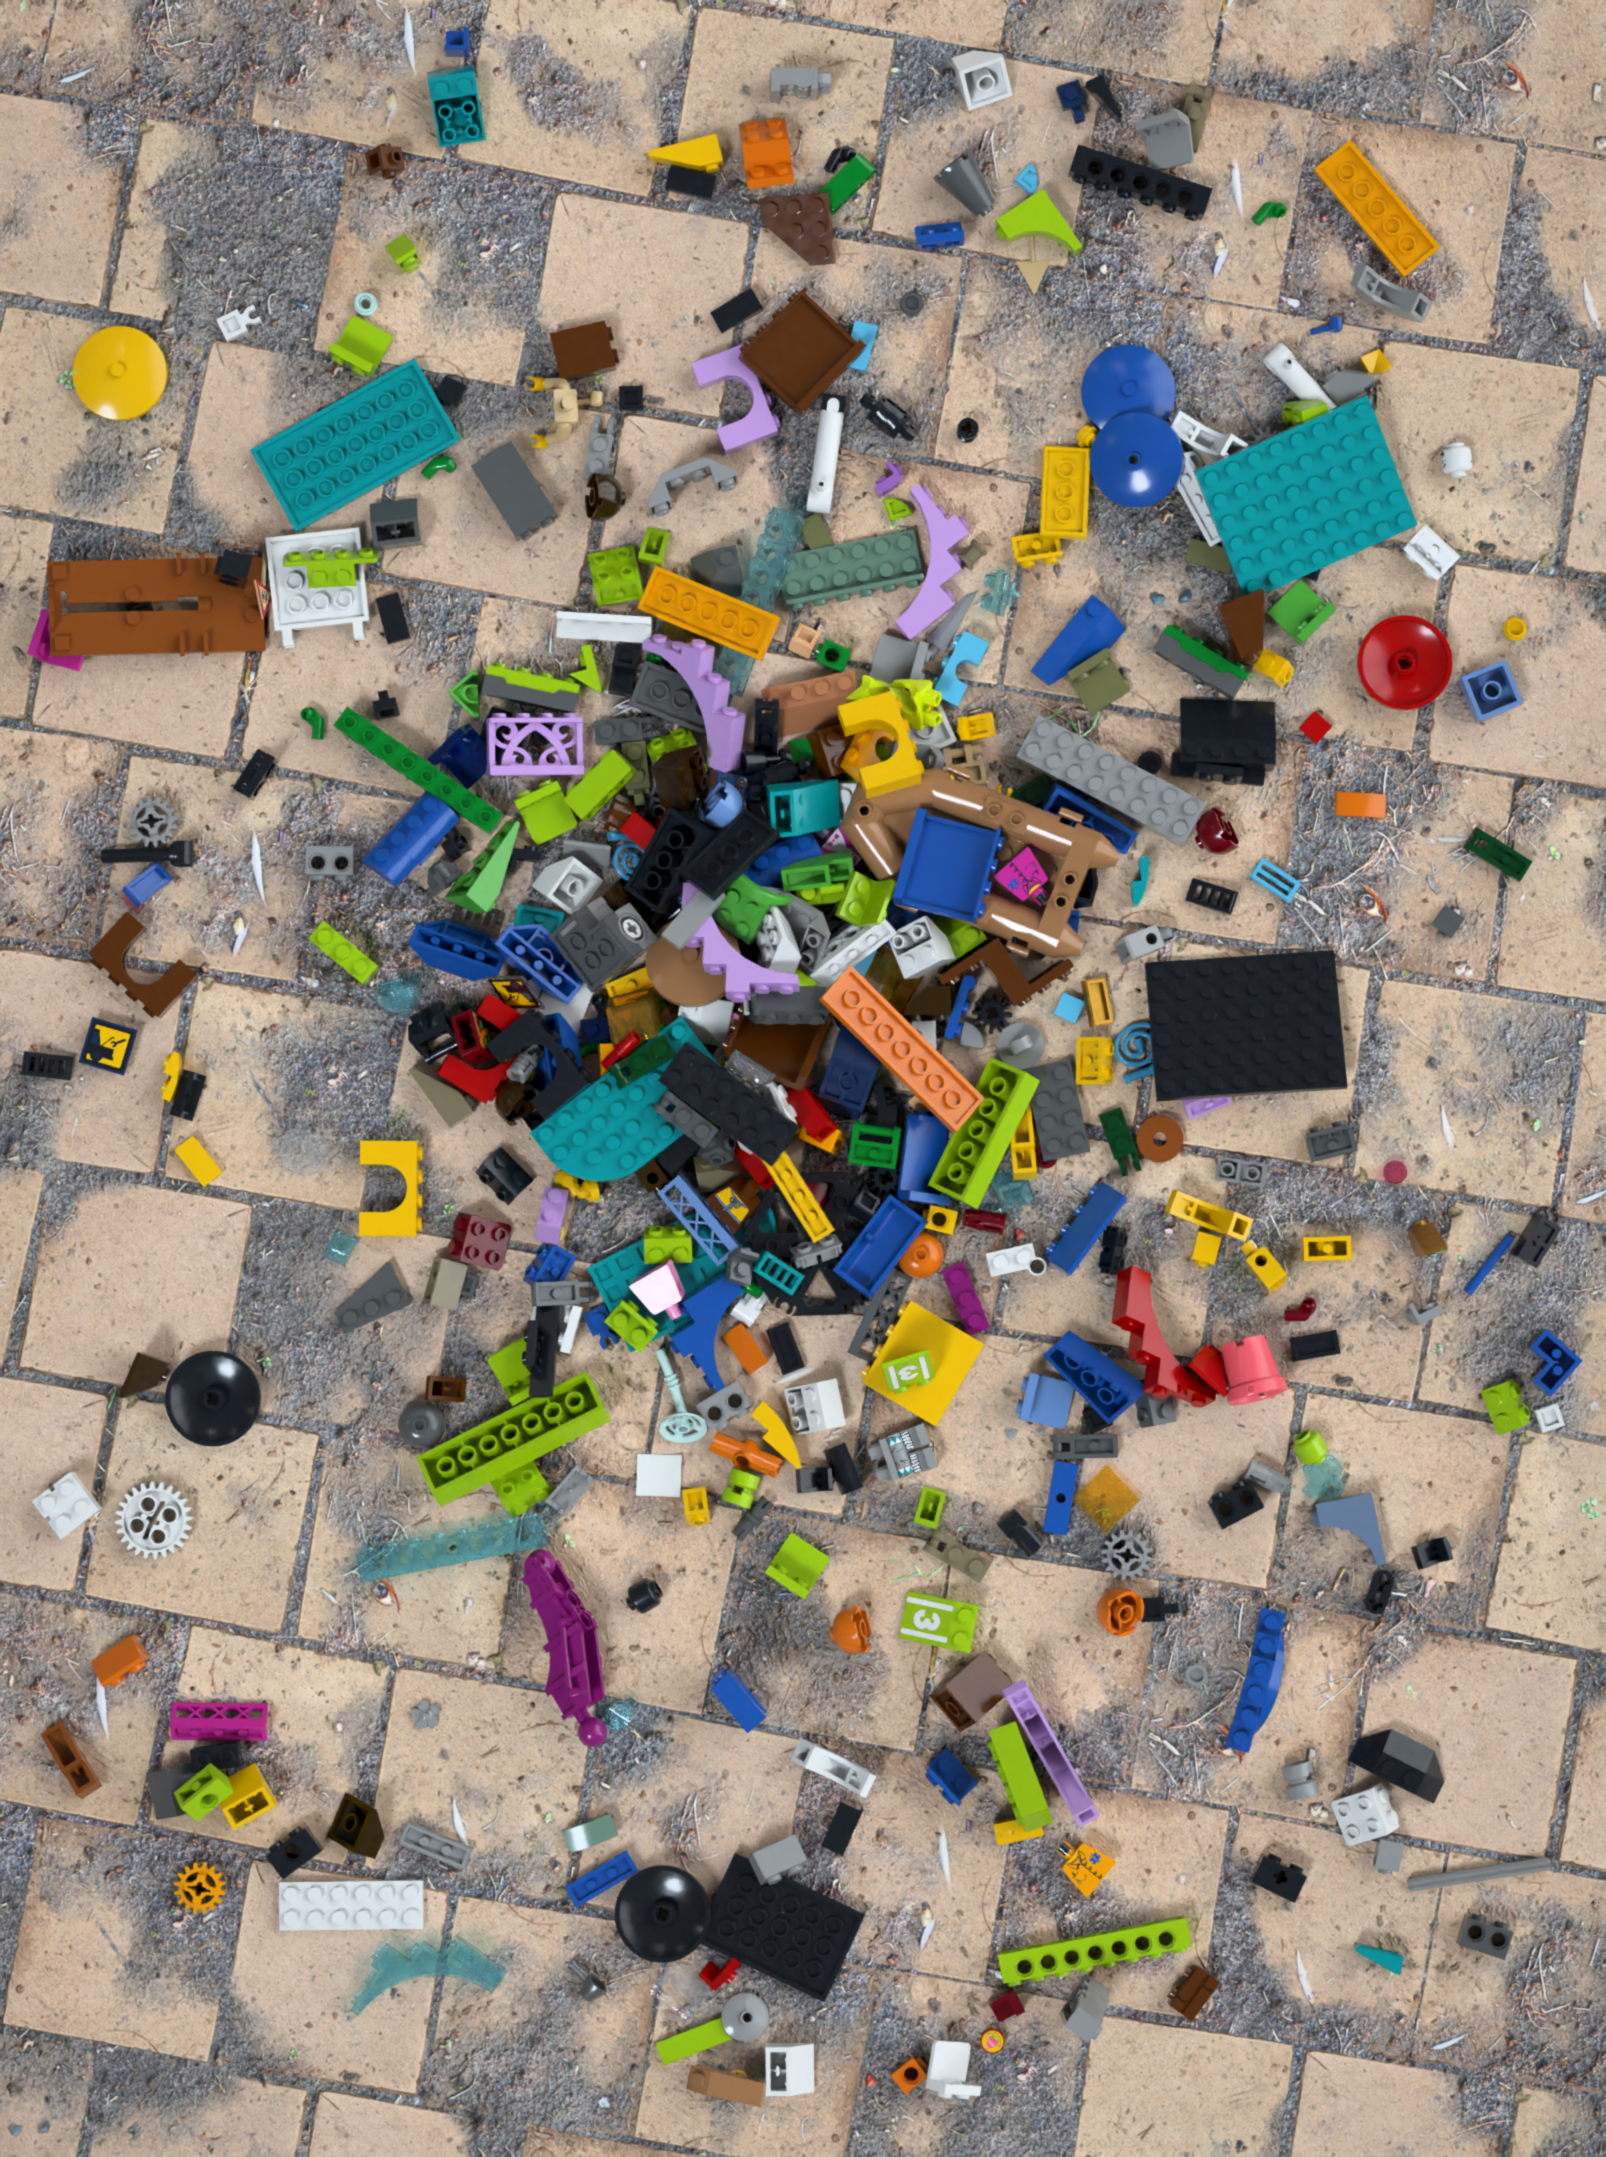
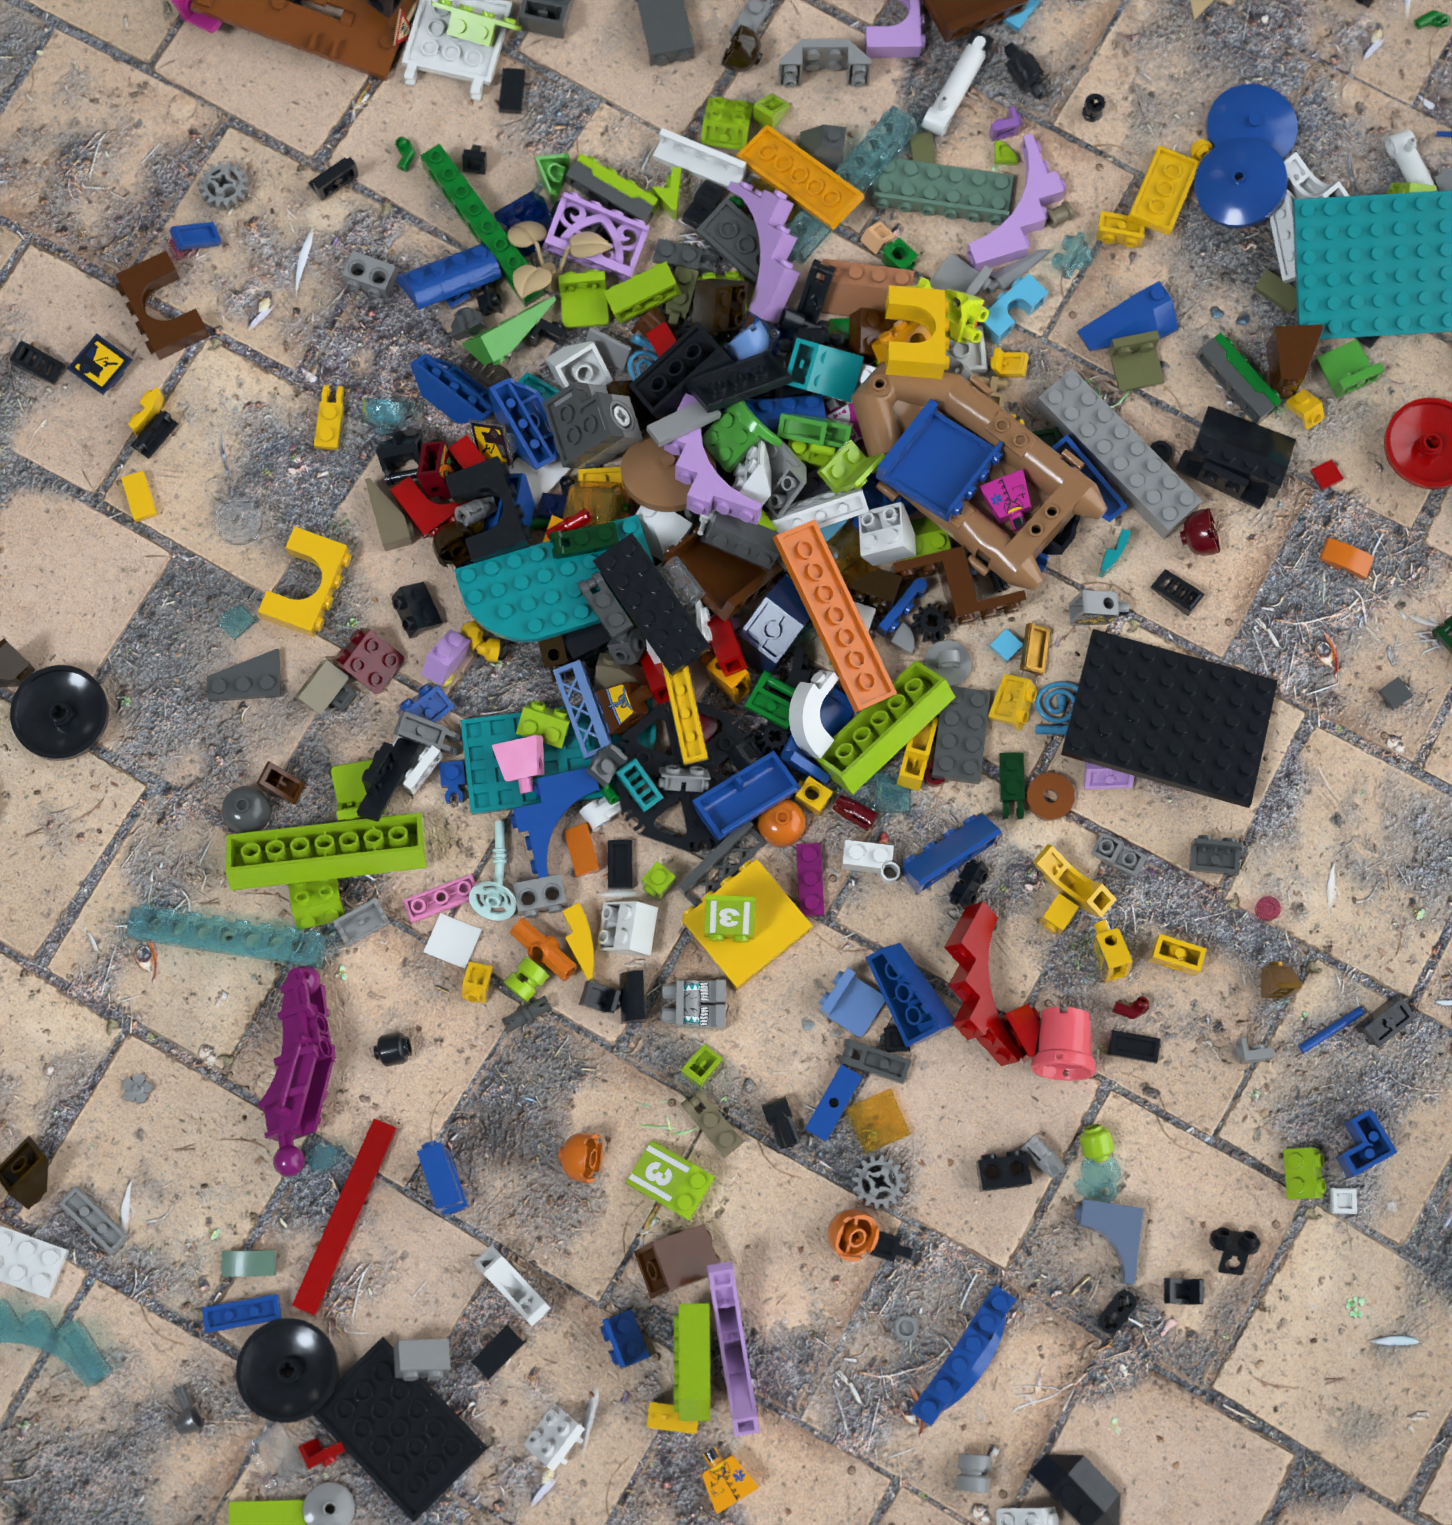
camera: 15 degrees right, 10 degrees down
black axle [101,841,194,867] -> none
lime brick [308,920,380,986] -> none
lime bracket [604,1300,659,1353] -> none
lime bracket [765,1533,830,1600] -> none
dark grey bracket [1135,1379,1177,1428] -> none
medium azure tile [1249,857,1302,903] -> none
none -> red tile [292,1118,397,1316]
none -> yellow hinge [314,385,344,451]
none -> bright pink tile [403,874,480,924]
none -> tan plant [508,221,611,299]
none -> white plate [523,1403,585,1471]
none -> lime brick [641,861,676,900]
none -> white arch [789,670,839,759]
none -> black bracket [1209,1227,1260,1275]

